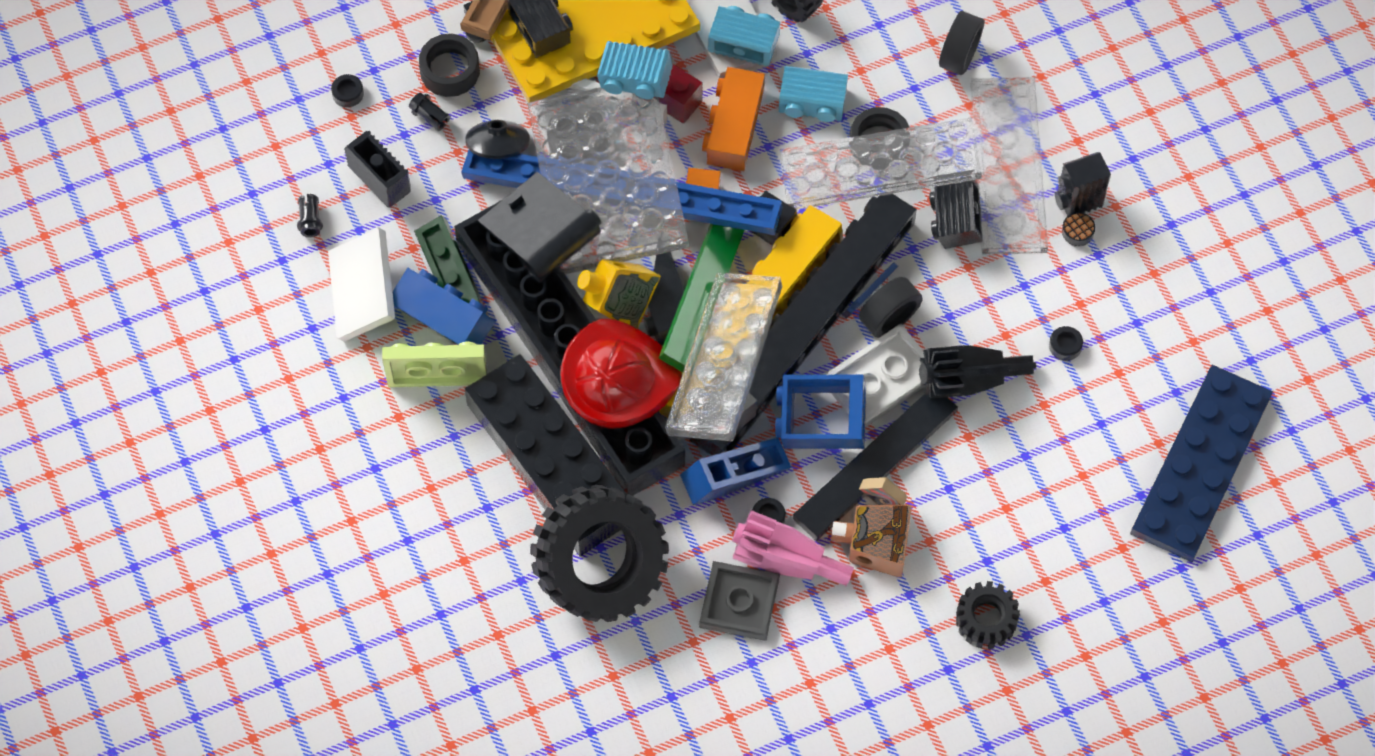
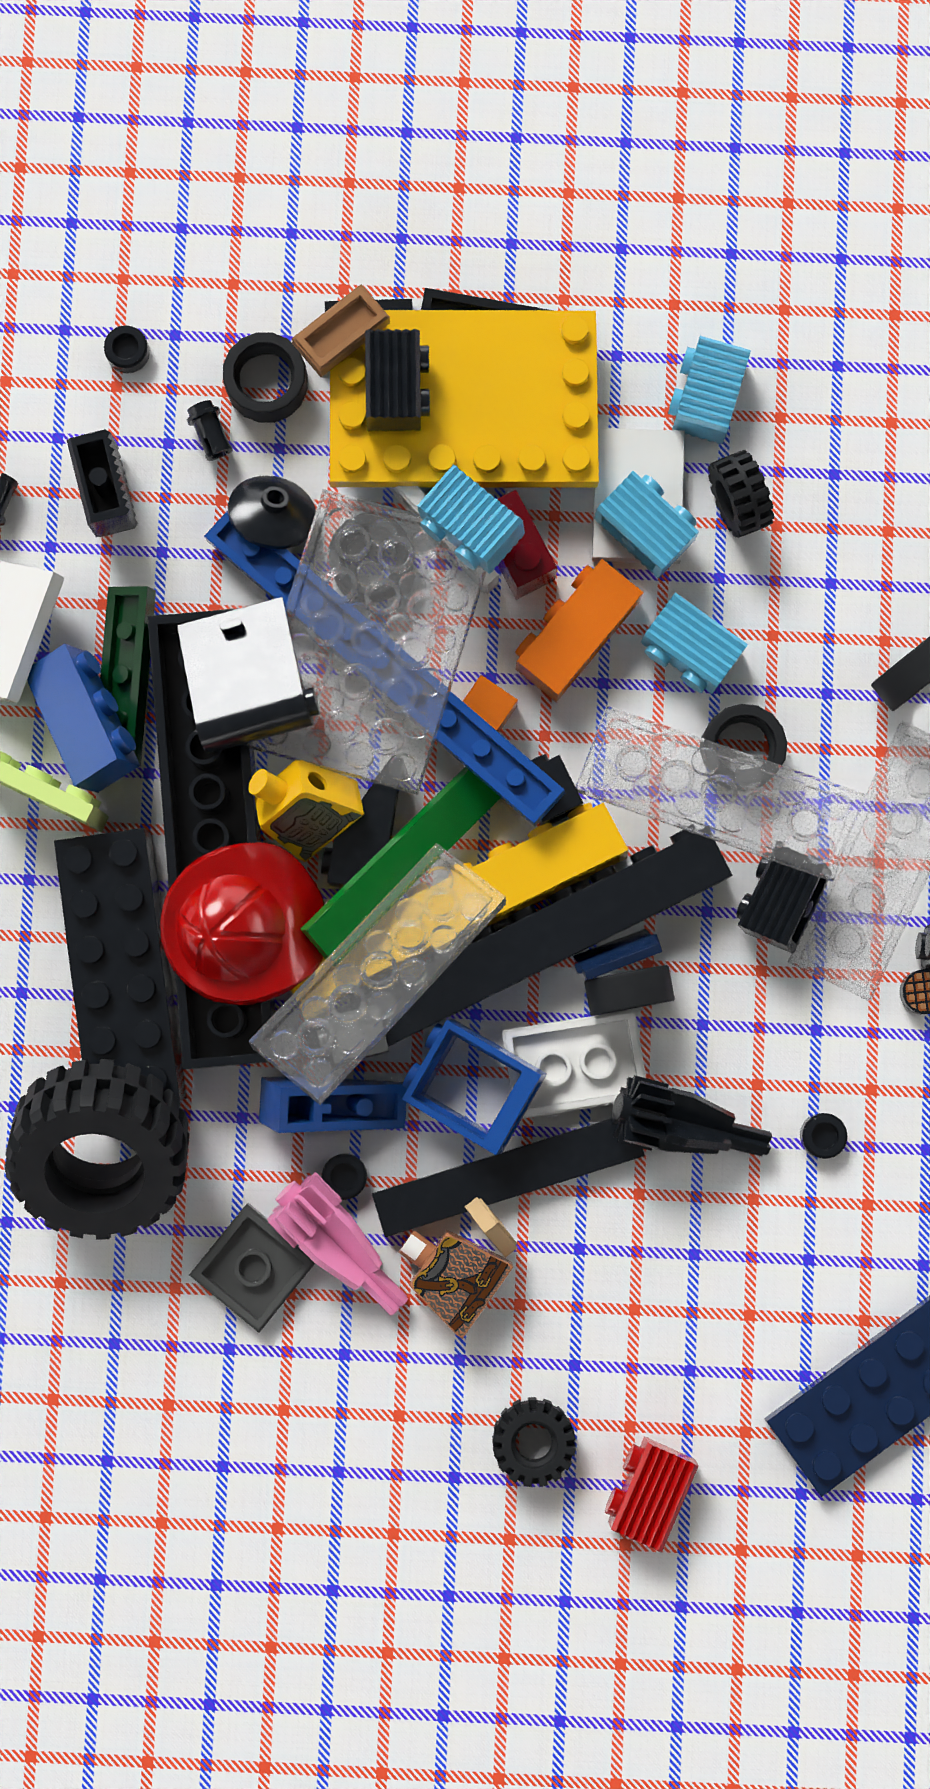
camera: 25 degrees right, 20 degrees up
none -> red brick [605,1436,699,1552]

